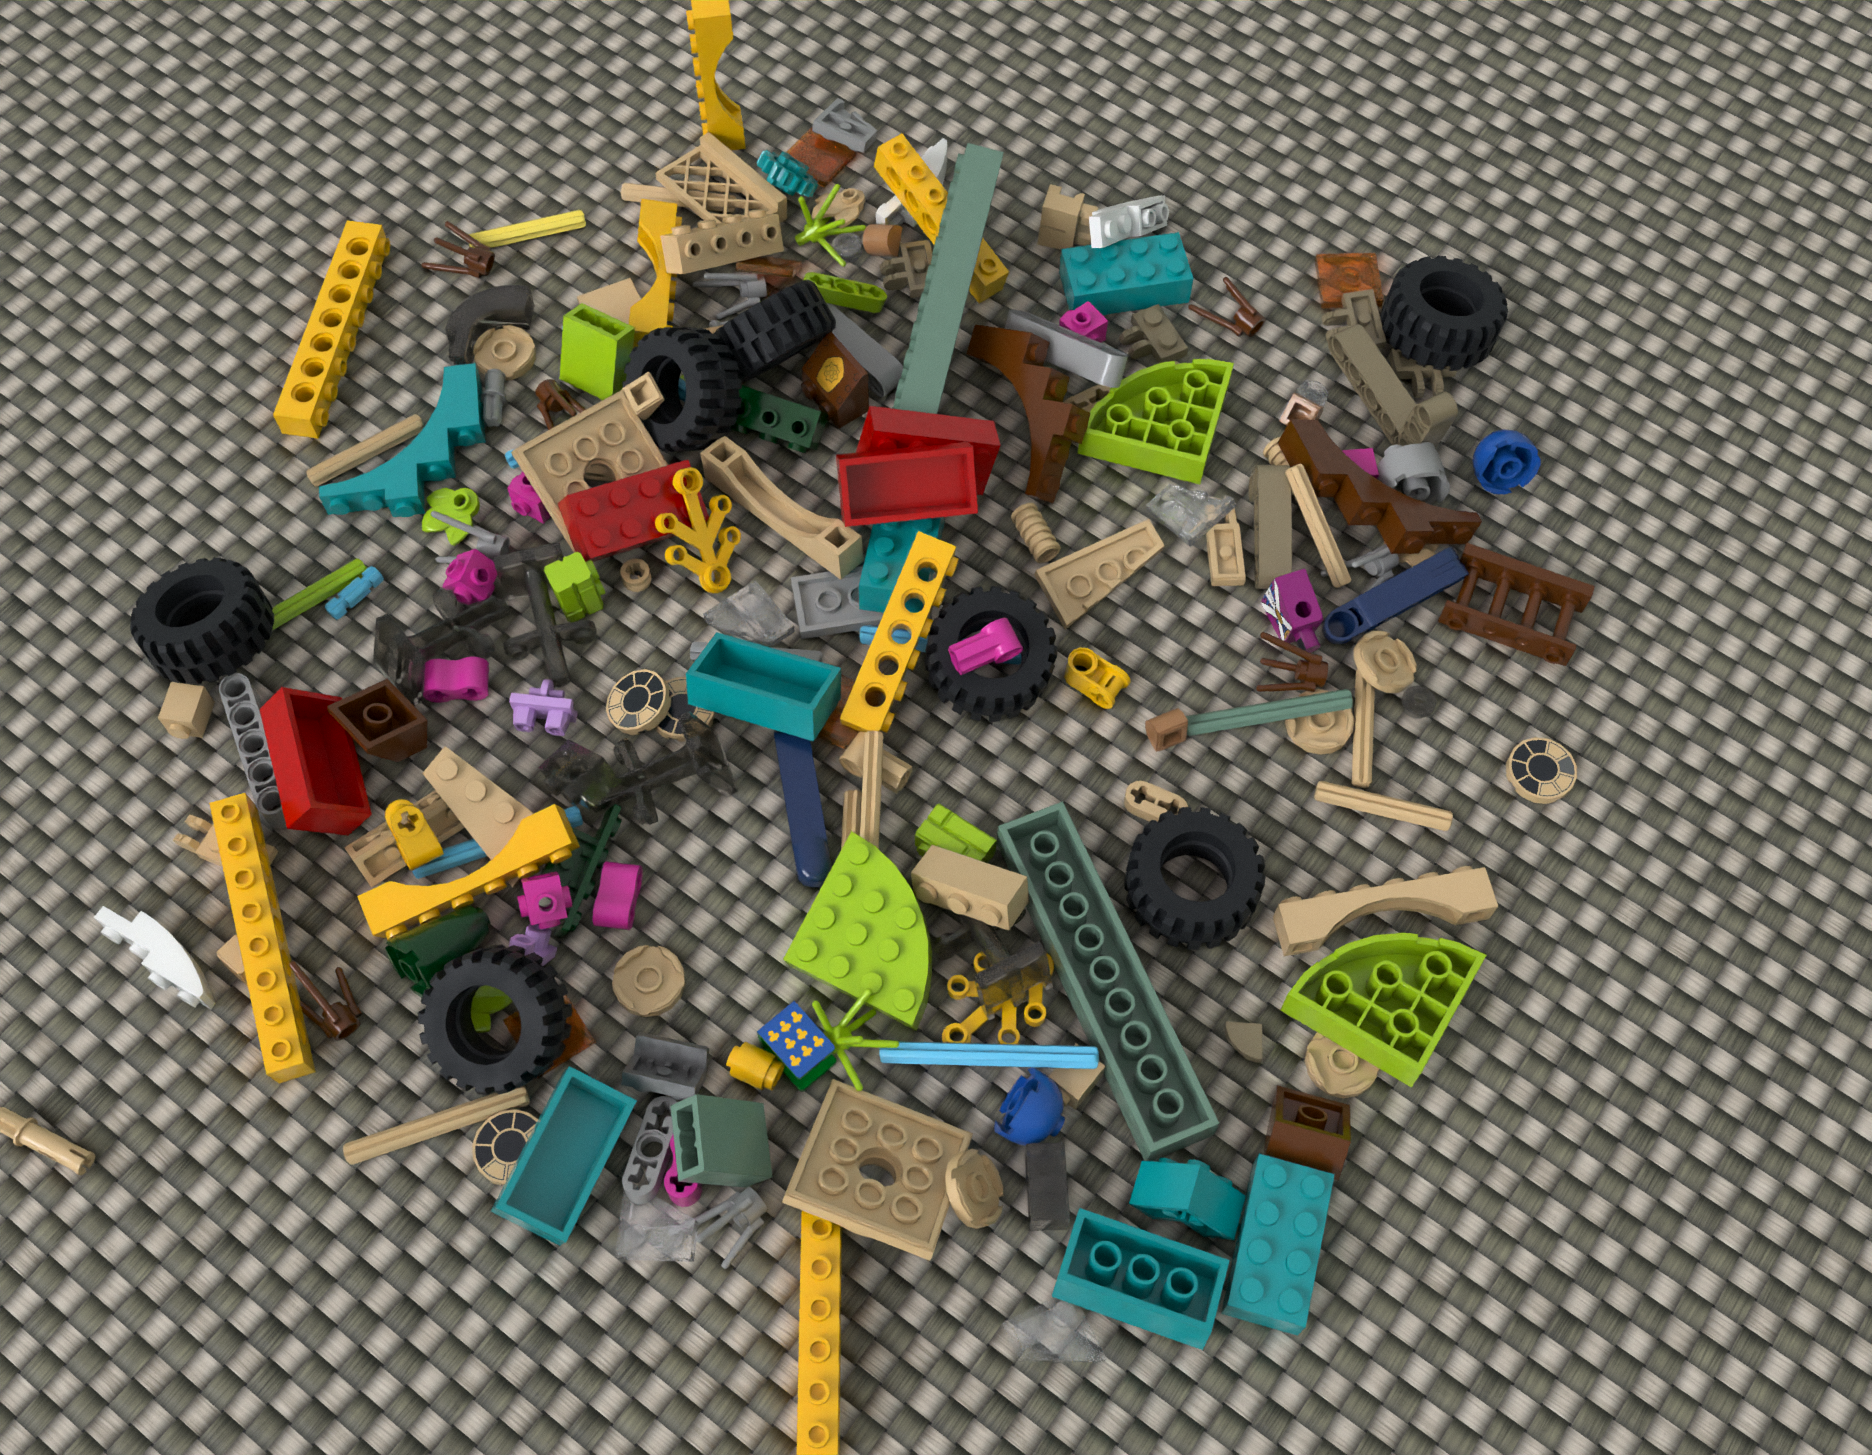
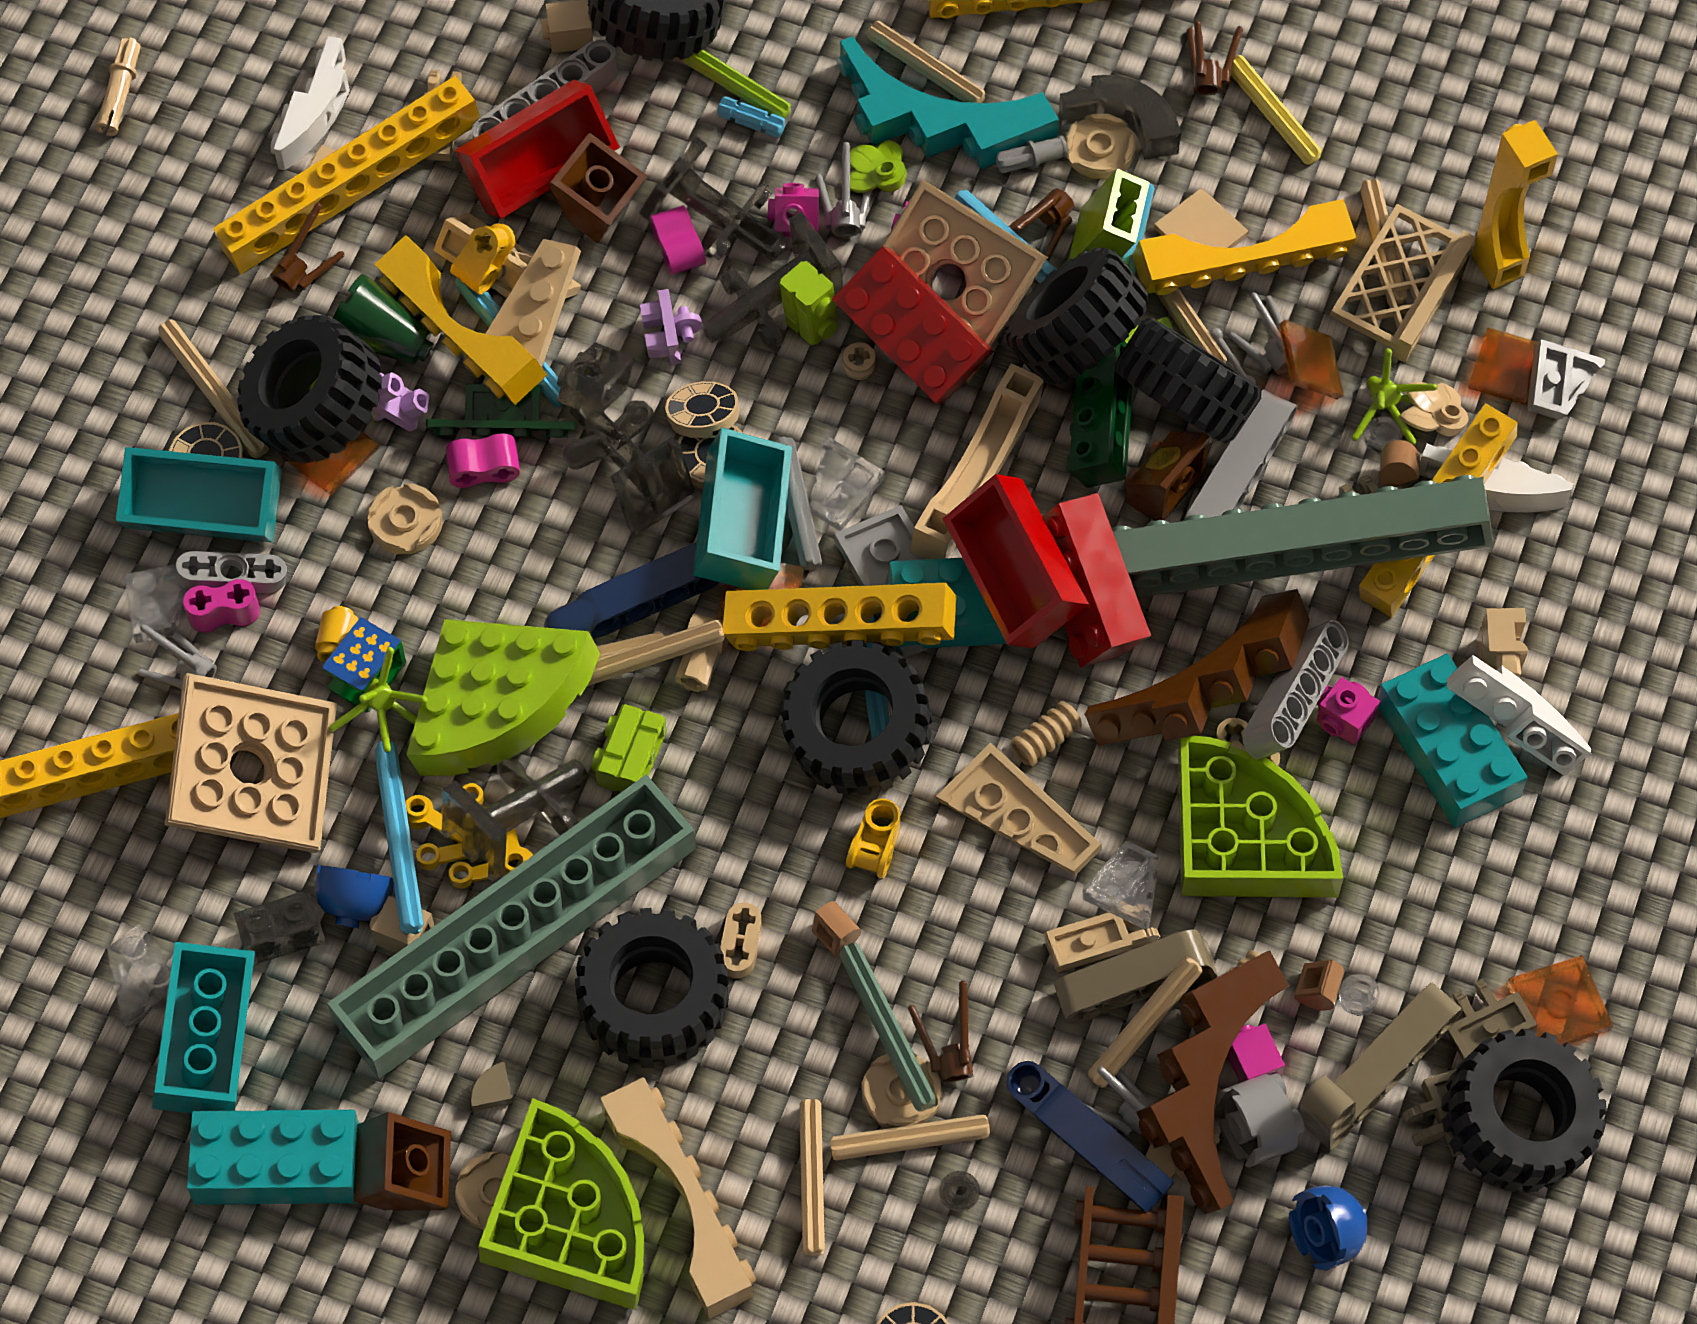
camera: 75 degrees right, 0 degrees up
dark pink brick [517,871,572,929] -> none
flat silver bracket [621,1032,709,1100] -> none
tan slope [622,372,665,421] -> none
yellow plant [655,467,741,593] -> none
tan brick [661,209,784,274] -> none
sand green brick [671,1094,773,1188] -> none
teal gear [756,150,819,197] -> none
lime beam [803,272,887,313] -> none
tan brick [911,845,1029,931] -> none
tan tile [945,1149,1003,1229] -> none
dark pink piece [948,618,1023,675] -> none
dark tan hinge [1119,304,1188,364] -> none
teal brick [1129,1158,1246,1240] -> none
reddish brown plant [1188,277,1266,337] -> none
magenta torso [1261,568,1323,653] -> none
tan tile [1354,631,1416,693] -> none

